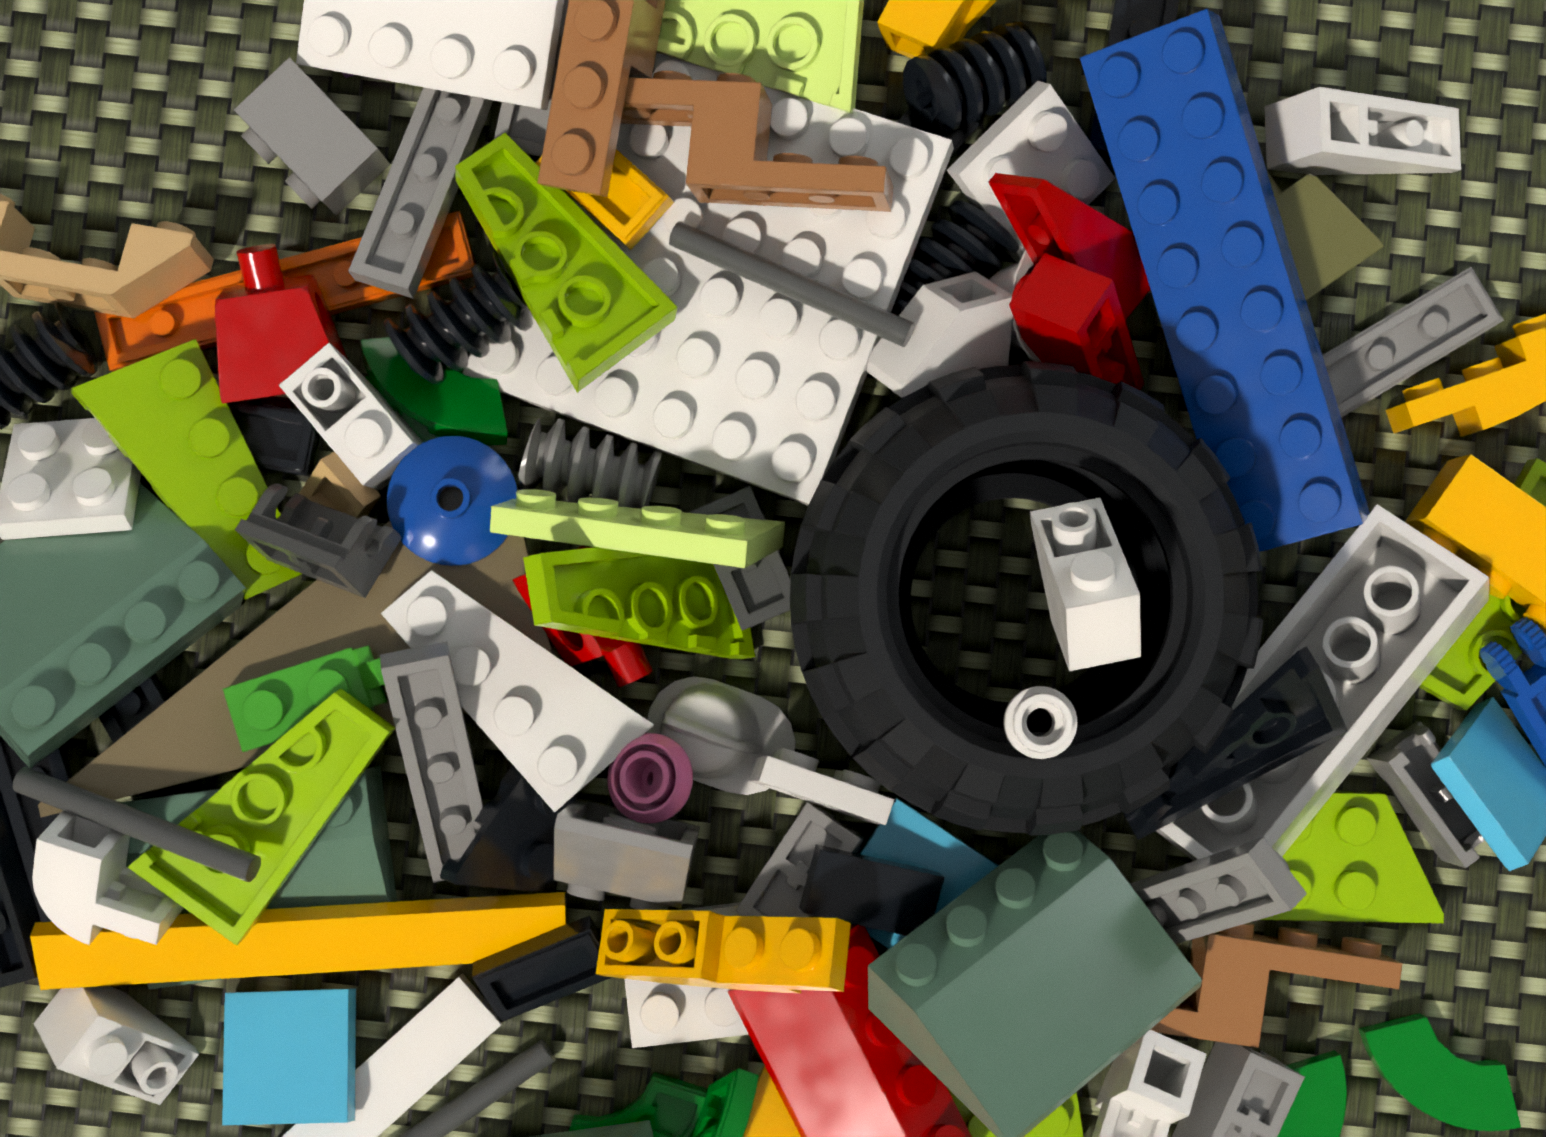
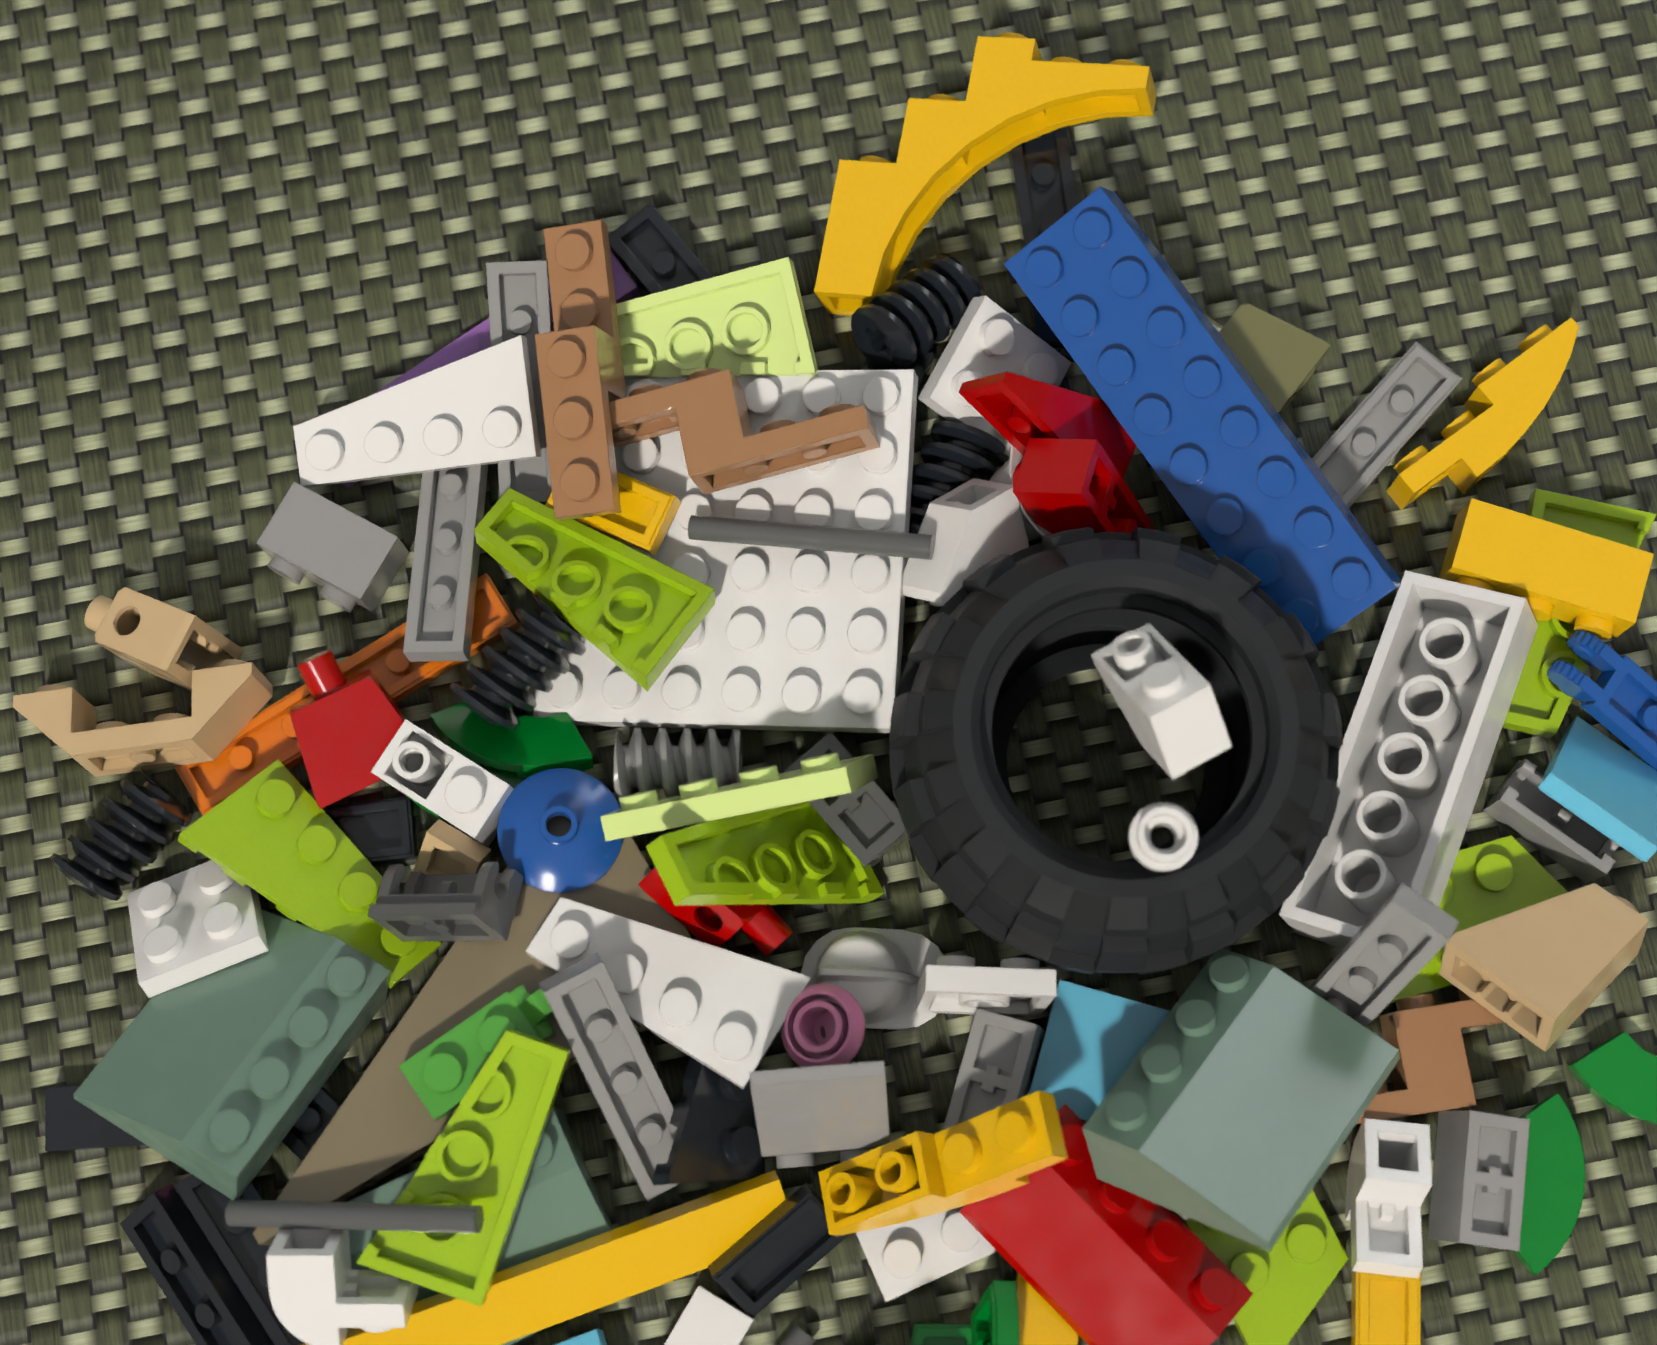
camera: 10 degrees left, 10 degrees down
black tile [799,844,945,936] -> none
black wing [1124,646,1348,840] -> none
white slope [1265,87,1461,175] -> none
none -> tan torso [84,587,243,692]
none -> tan slope [1439,883,1650,1052]

